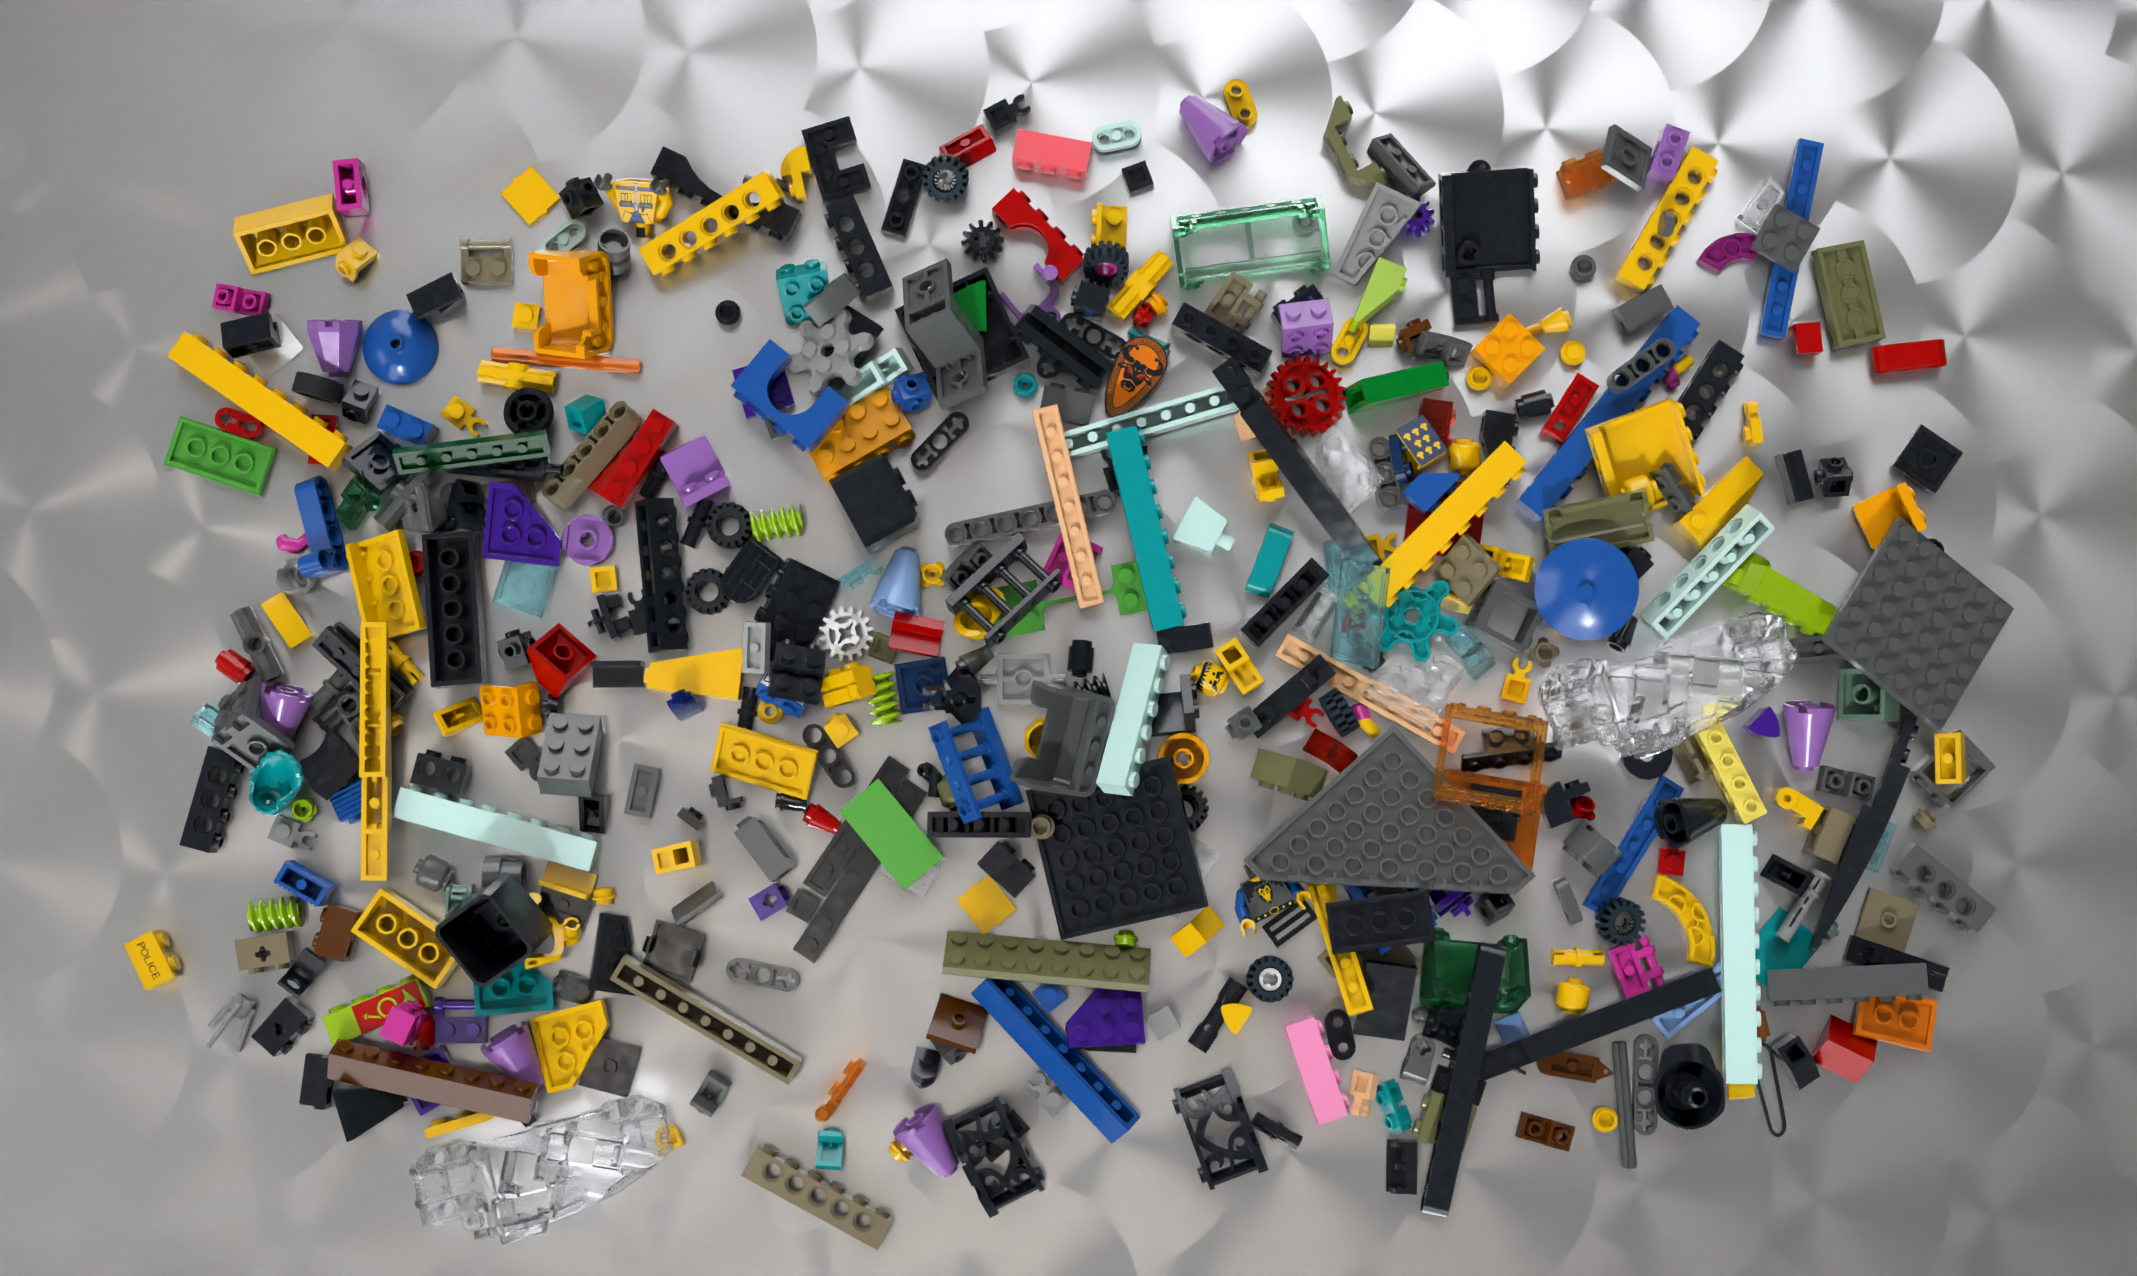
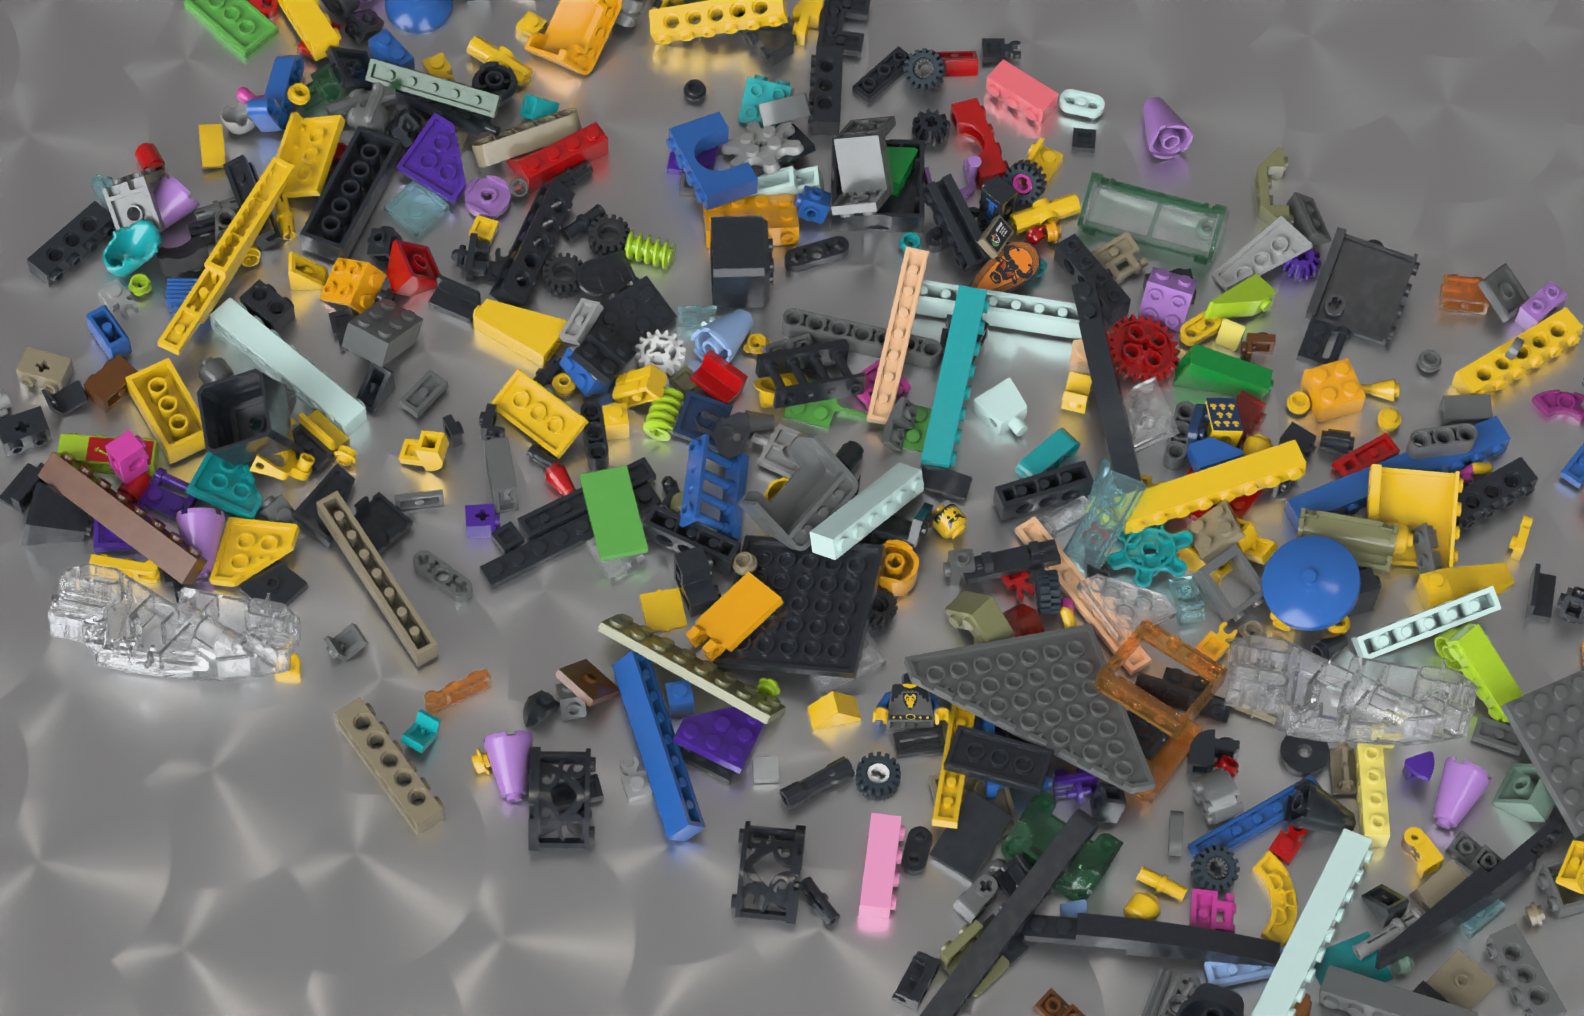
camera: 25 degrees right, 25 degrees down
dark grey piece [230,606,285,683] -> none
lime piece [247,896,305,933] -> none
orange axle [491,347,642,374] -> none
medium lavender bracket [660,434,731,508] -> none
clear blue slope [666,689,704,721] -> none
dark grey brick [1040,383,1094,427] -> none
yellow brick [1214,637,1265,697] -> none
yellow tile [1221,1003,1253,1034] -> none
yellow plate [1223,79,1257,129] -> none
light nougat plate [1349,1069,1380,1117] -> none
teal hinge [1375,1079,1412,1134] -> none
dark grey slope [1414,331,1473,367] -> none
reddish brown plate [1514,1051,1614,1083] -> none
none -> yellow plate [287,83,310,105]
none -> light orange tile [685,571,783,662]
none -> dark grey slope [881,397,917,452]
none -> tile [977,215,1014,259]

